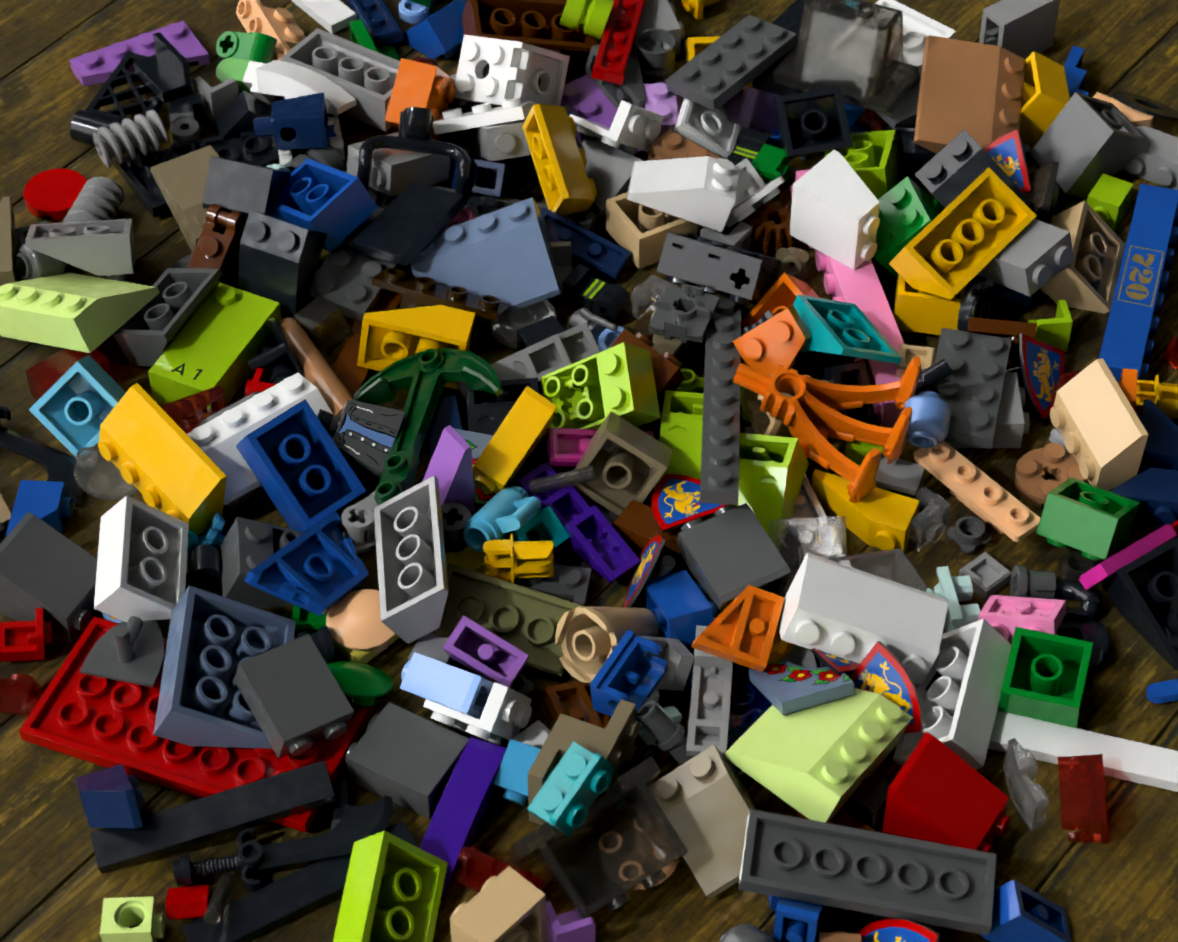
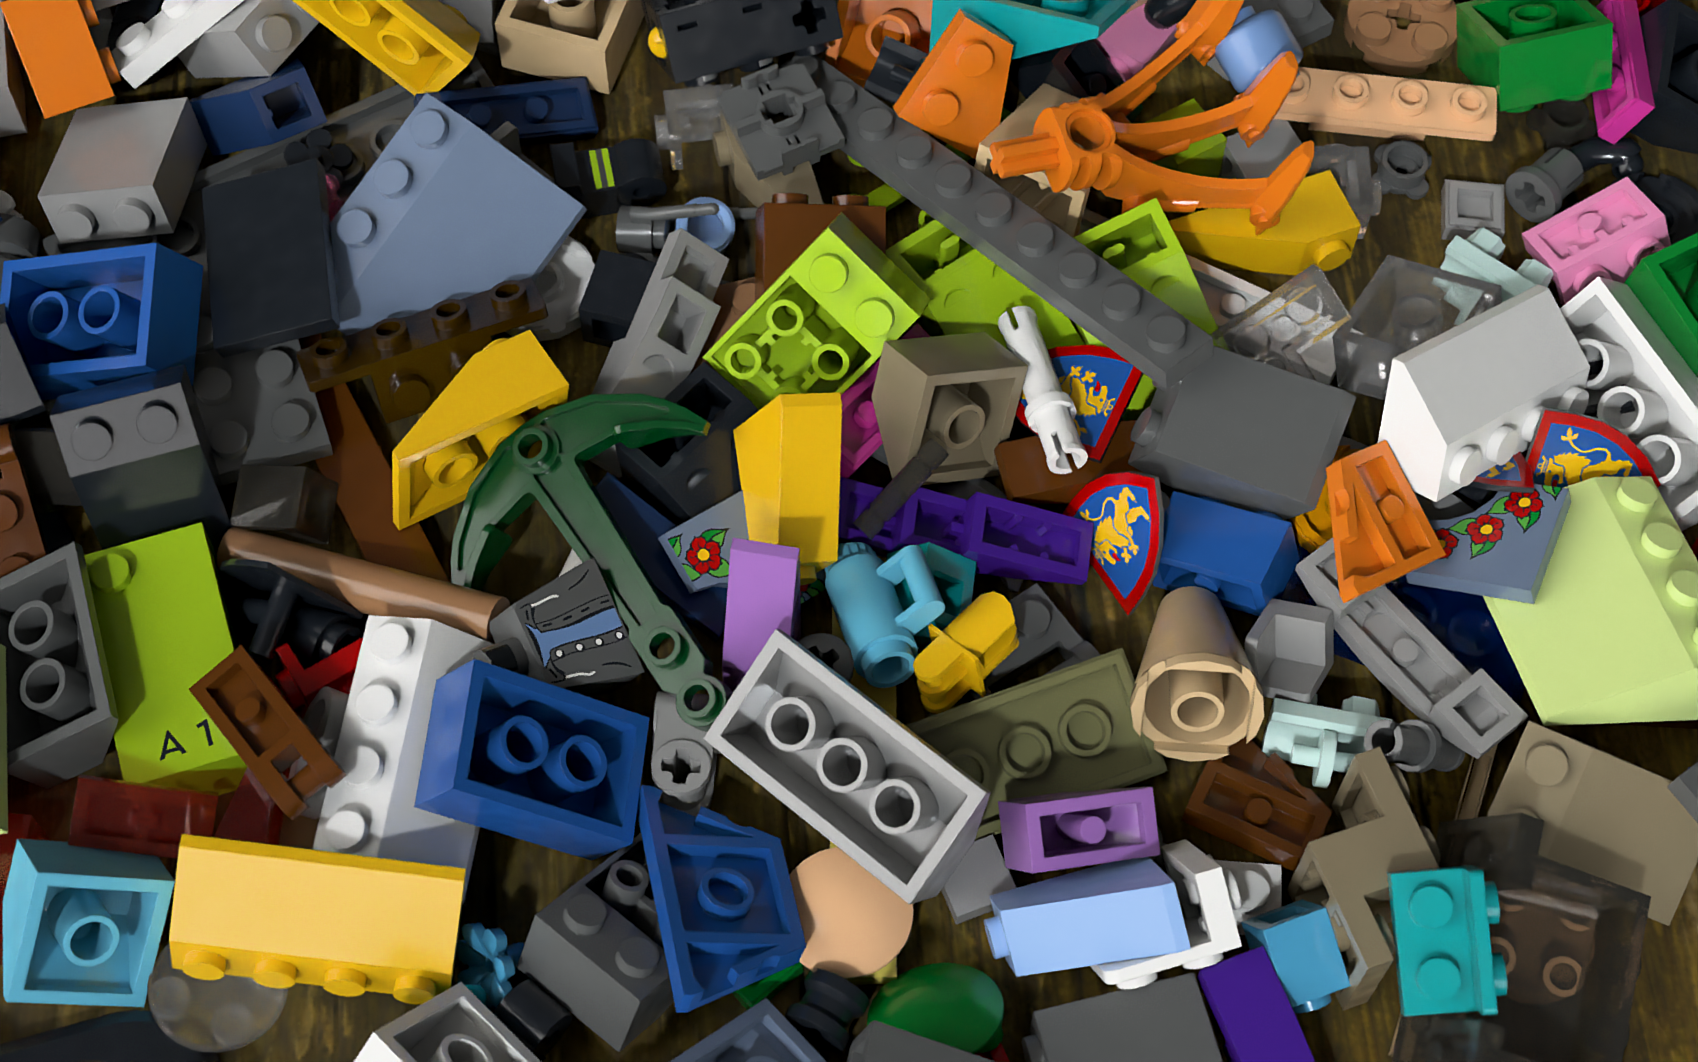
camera: 45 degrees left, 15 degrees up
black piece [357,107,471,201] -> none
blue hinge [590,630,669,717] -> none
none -> clear red hinge [68,774,219,859]
none -> reddish brown plate [189,645,347,821]
none -> white pin [998,306,1088,474]

